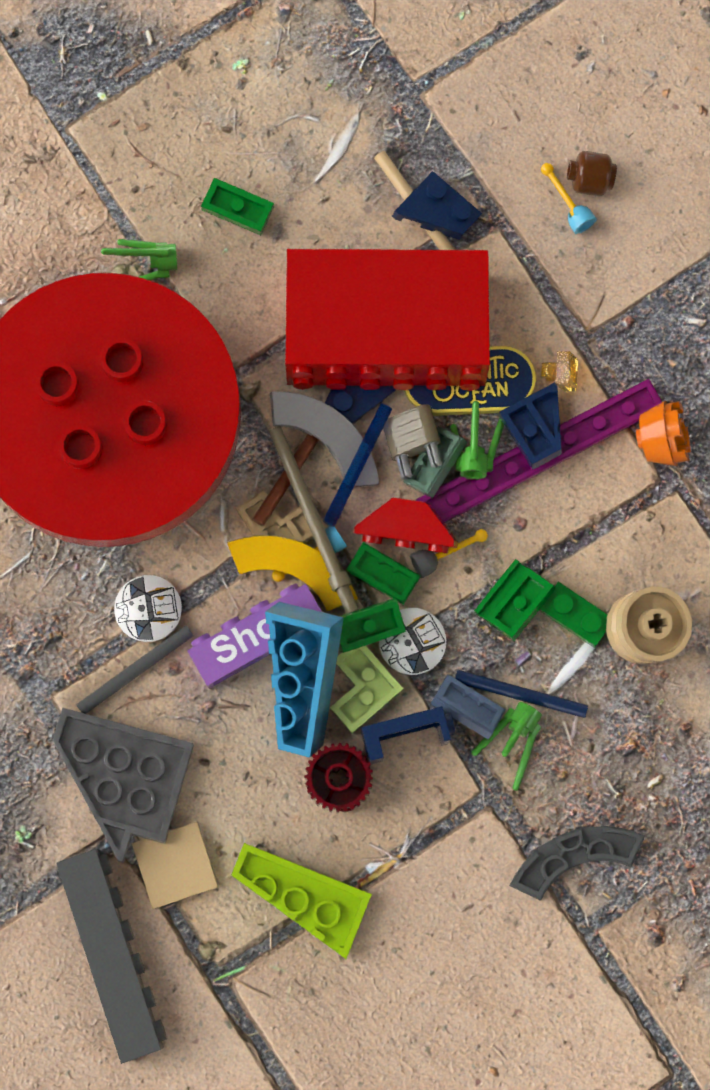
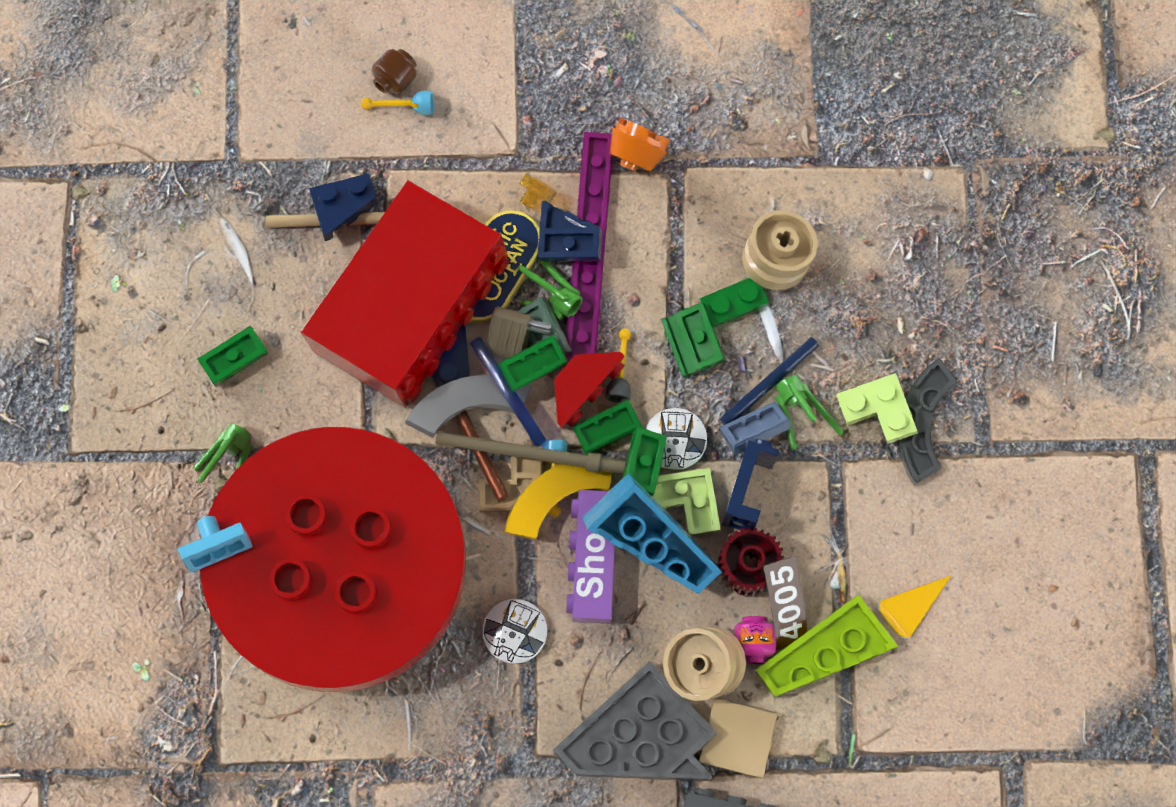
camera: 55 degrees left, 5 degrees down
dark grey bar [76,625,194,714] -> none
none -> medium azure tile [178,516,253,573]
none -> green plate [497,335,568,393]
none -> tan wheel [663,626,746,701]
none -> dark pink head [734,616,776,664]
none -> sticker [763,556,807,650]
none -> yellowish green plate [836,373,918,444]
none -> yellow sticker [878,575,952,639]

